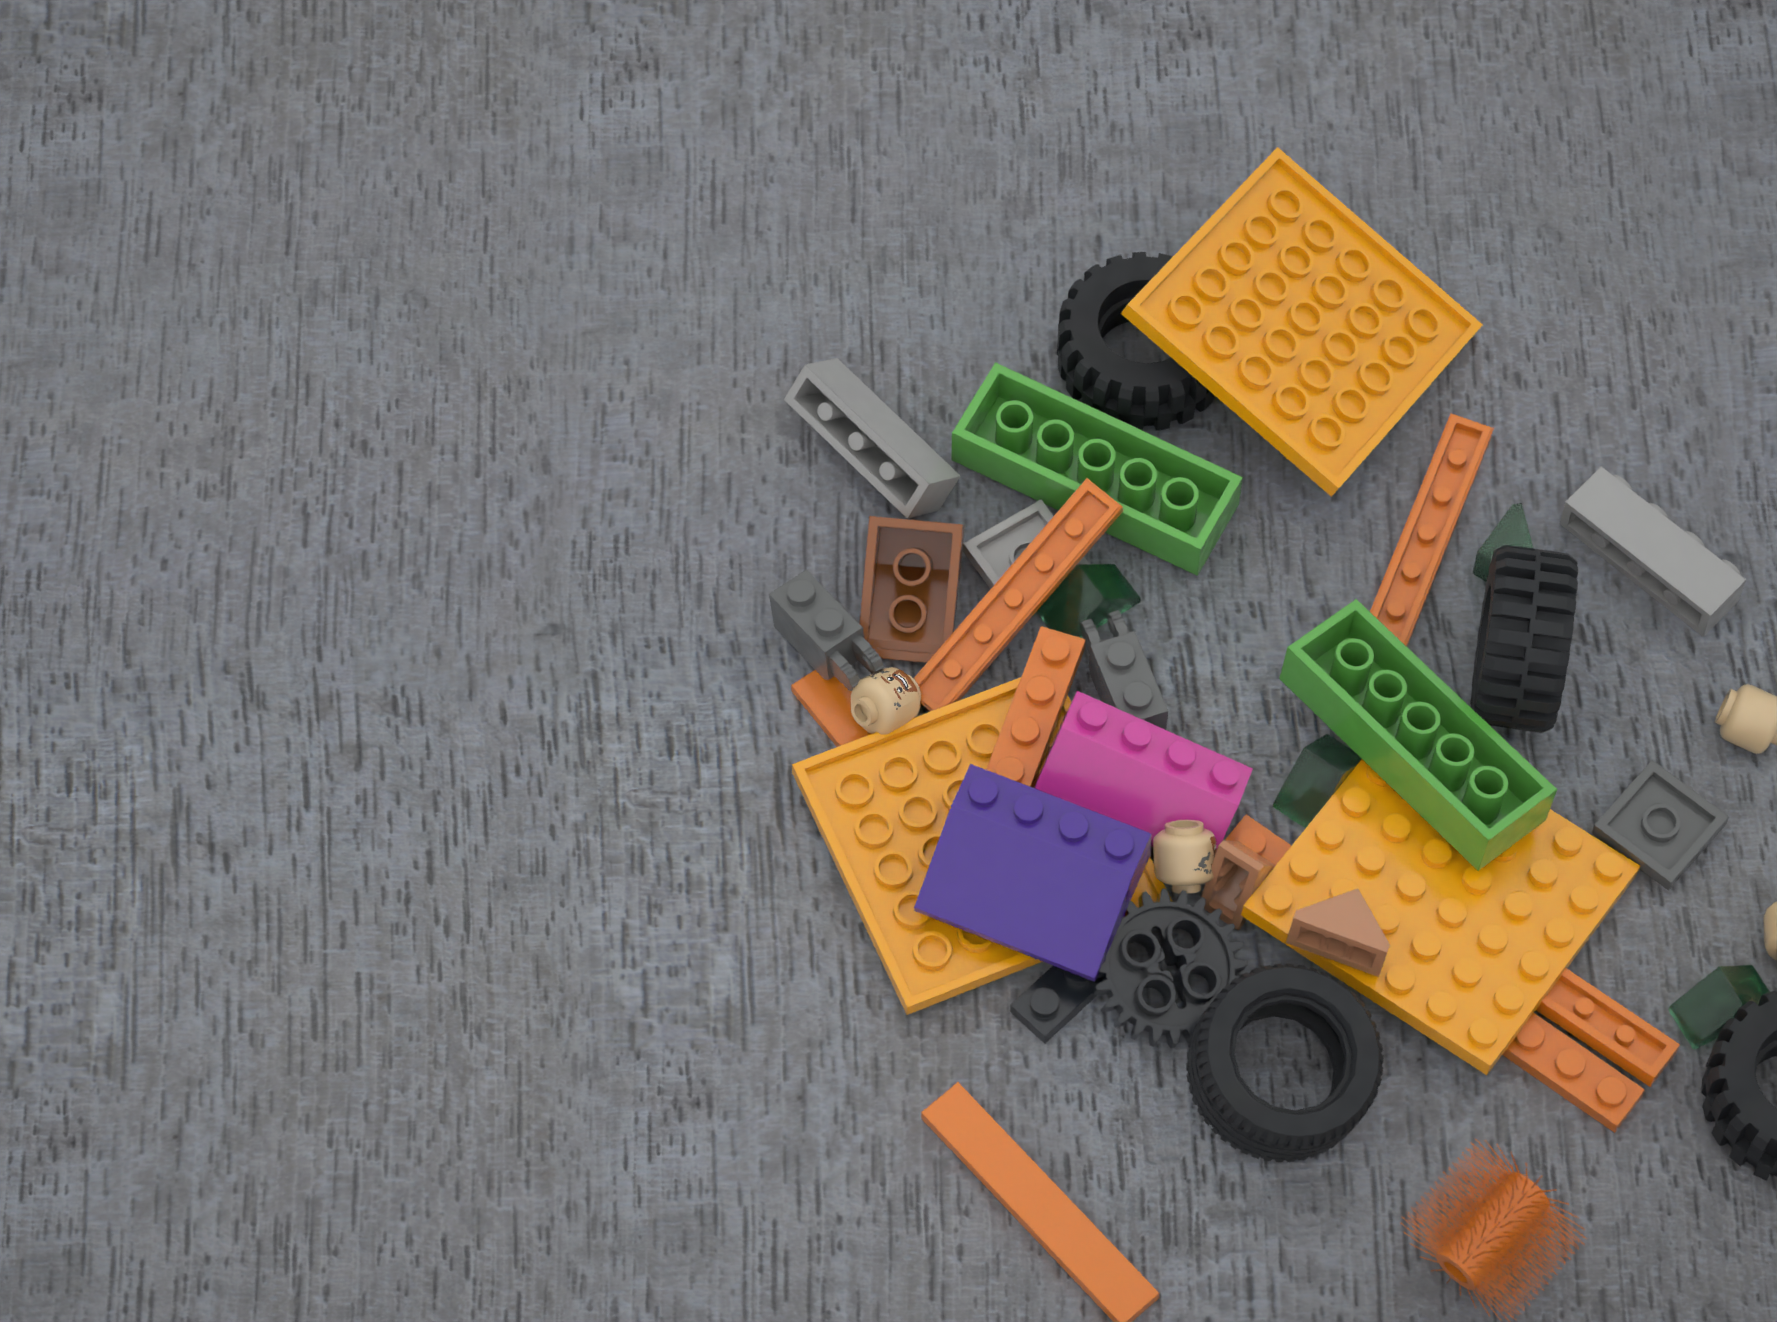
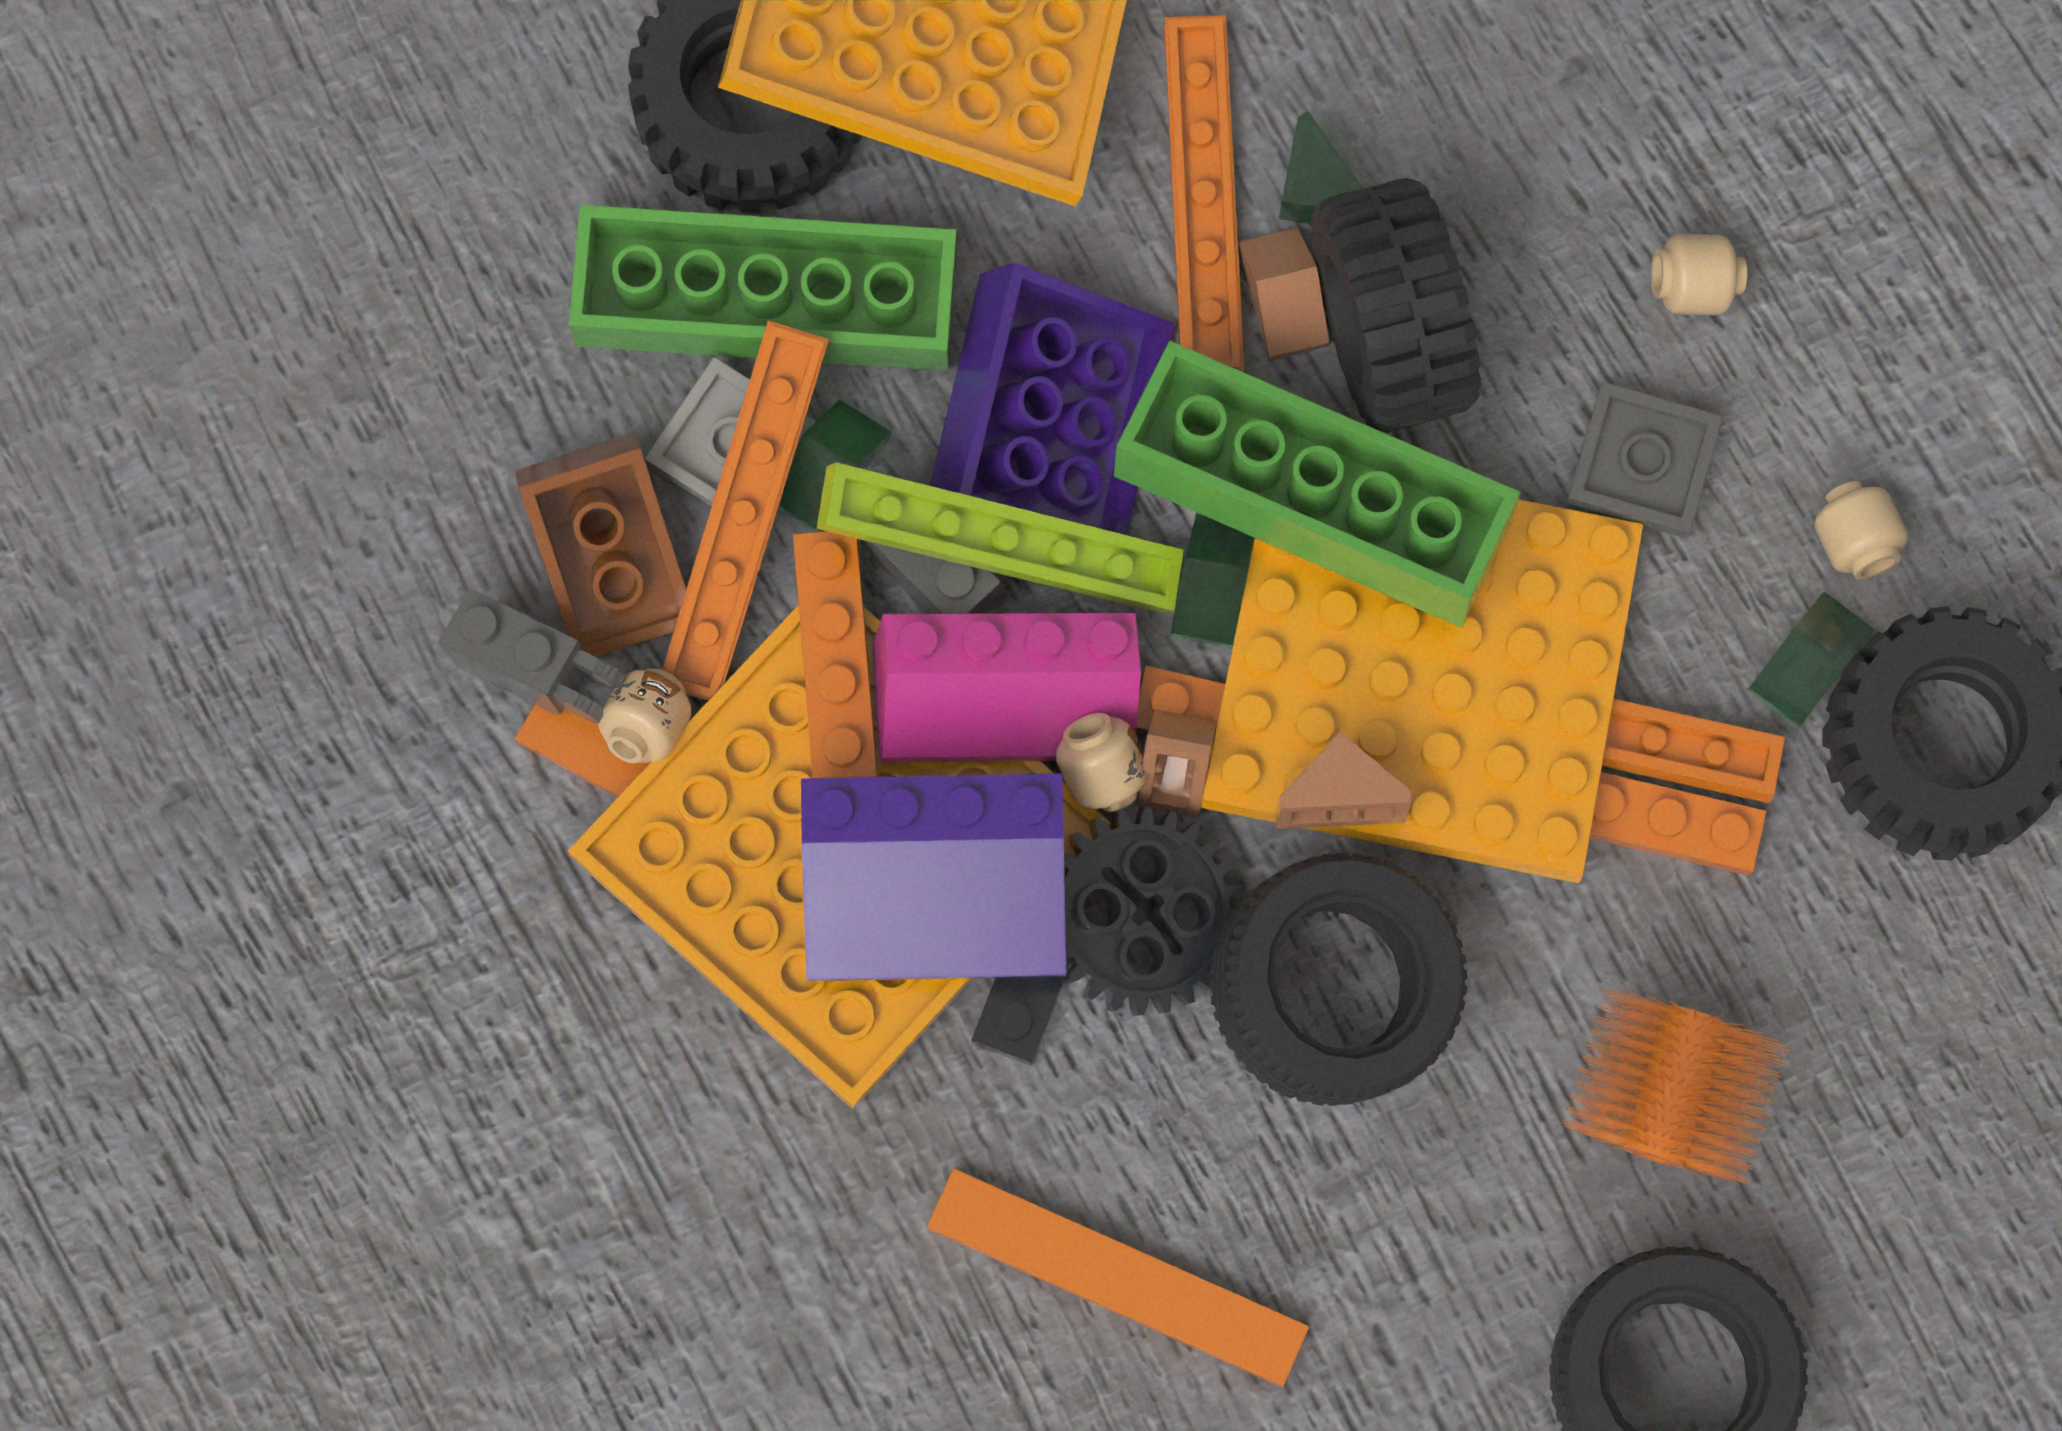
camera: 25 degrees left, 15 degrees up
light grey brick [784,358,961,519] -> none
light grey brick [1560,466,1746,637] -> none
none -> lime plate [816,462,1184,614]
none -> dark purple slope [929,262,1175,535]
none -> nougat slope [1238,227,1329,361]

